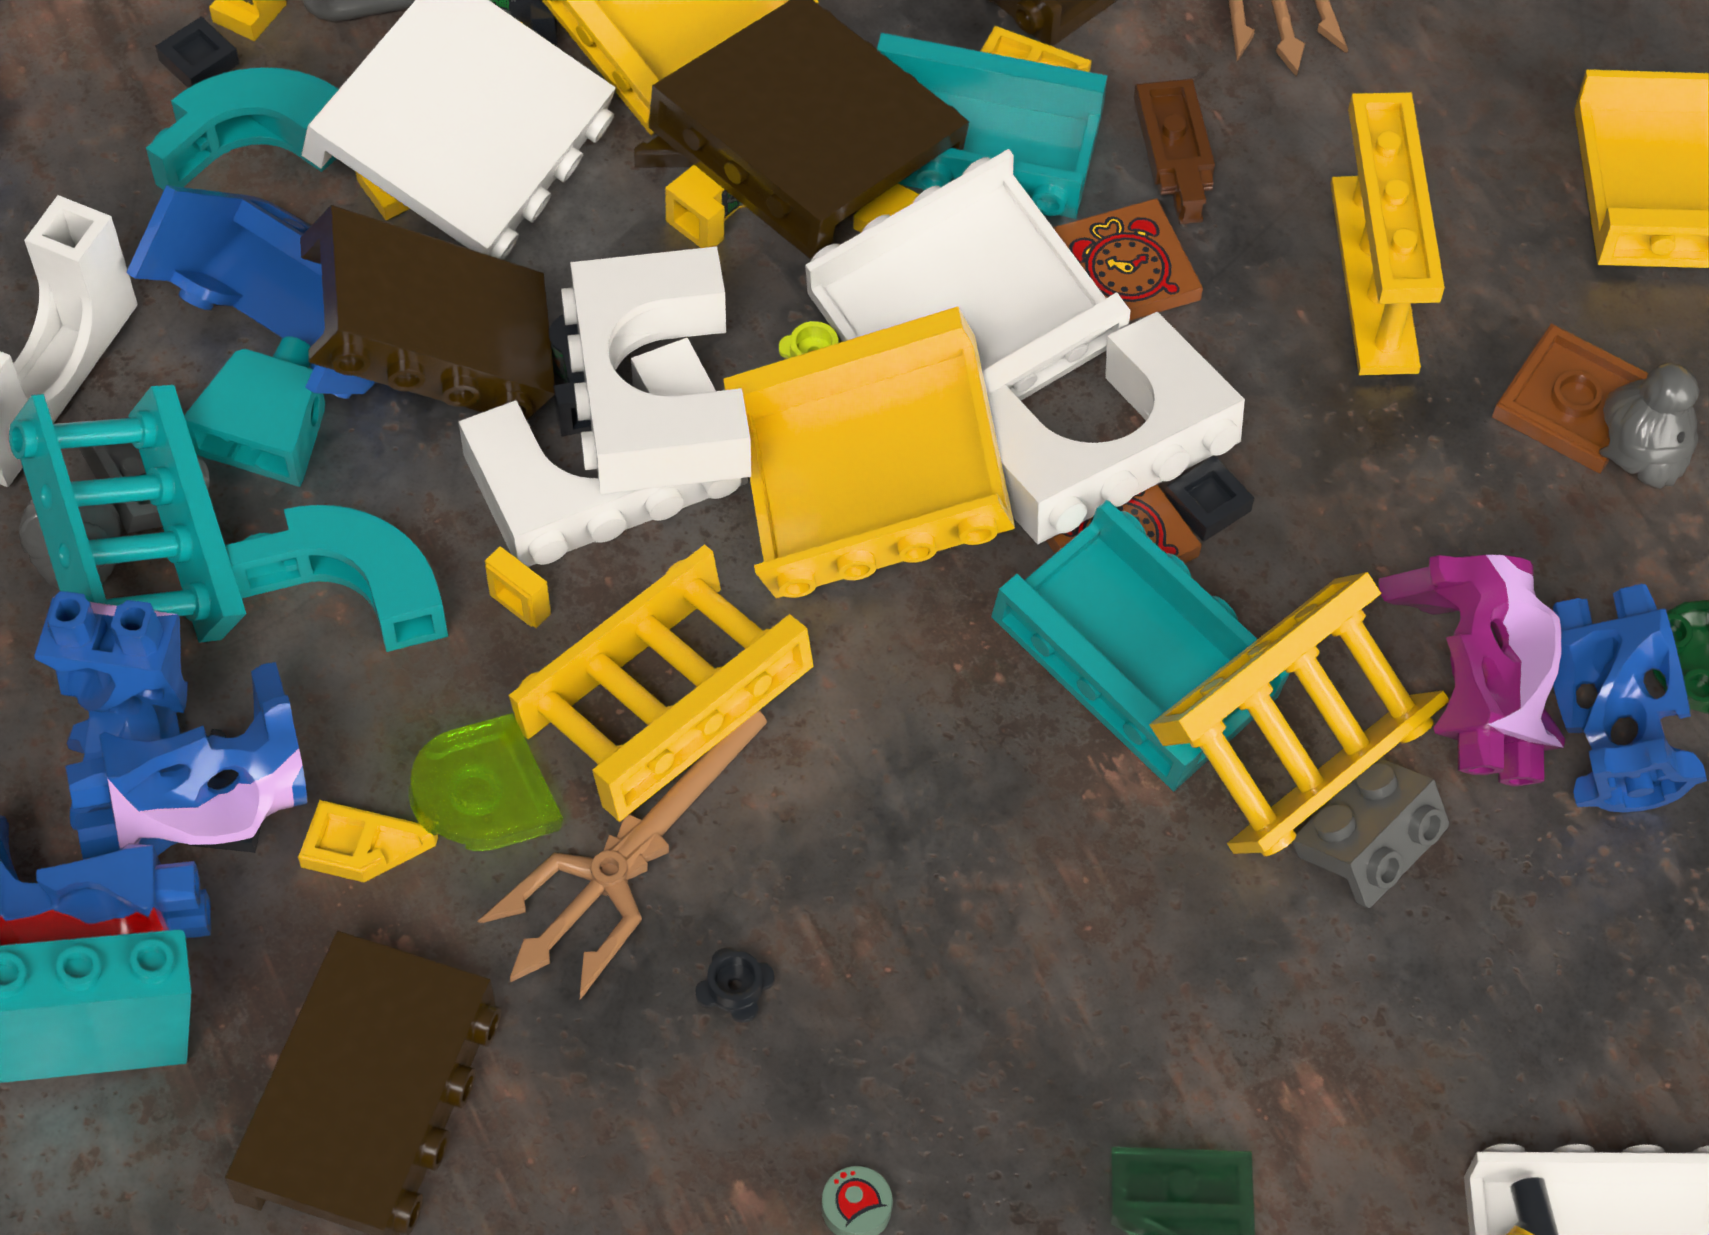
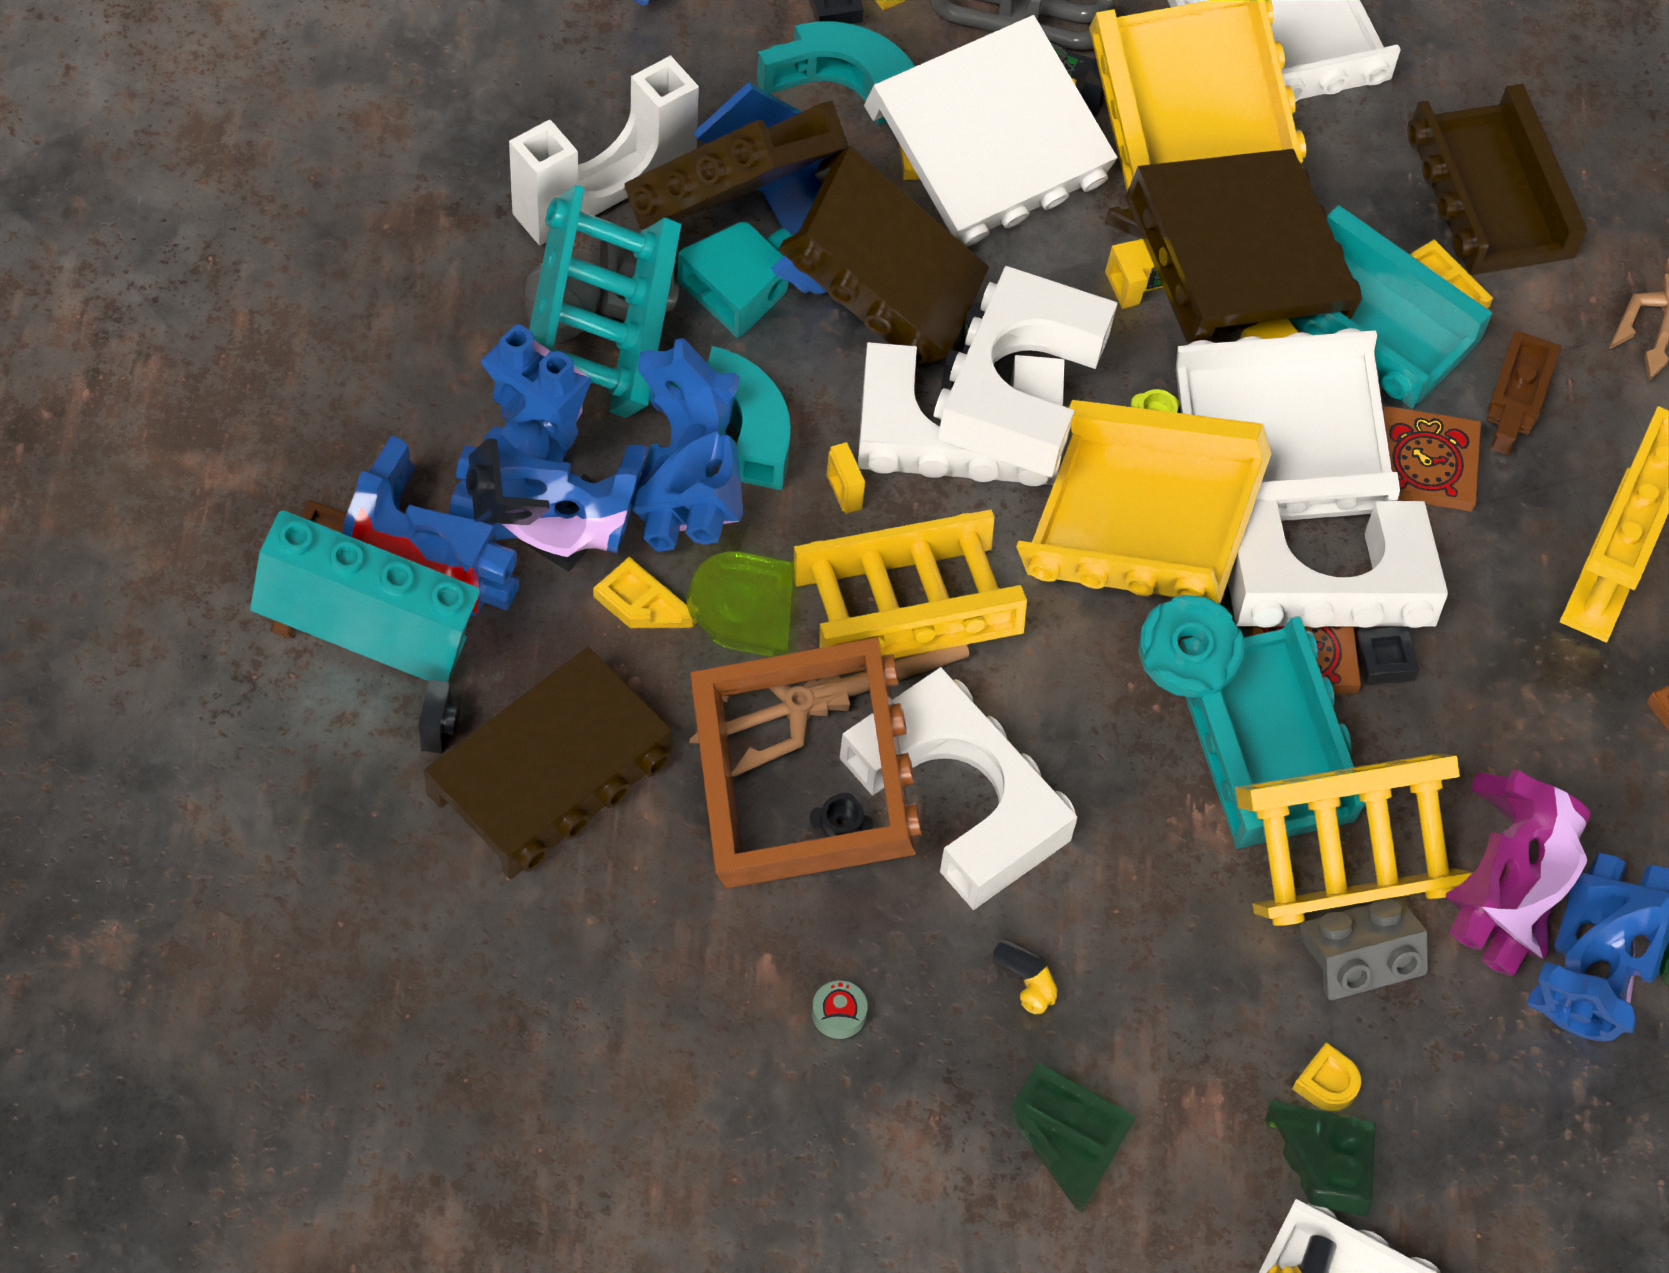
camera: 25 degrees right, 0 degrees up
none -> black plate [418,679,460,754]
none -> black bracket [466,438,550,525]
none -> dark brown panel [624,100,849,229]
none -> blue hips [632,338,743,552]
none -> dark orange window [690,637,921,889]
none -> white arch [840,667,1077,910]
none -> arm [993,938,1058,1014]
none -> teal tile [1138,595,1244,698]
none -> clear green wing [1265,1099,1376,1217]
none -> yellow tile [1292,1042,1361,1111]

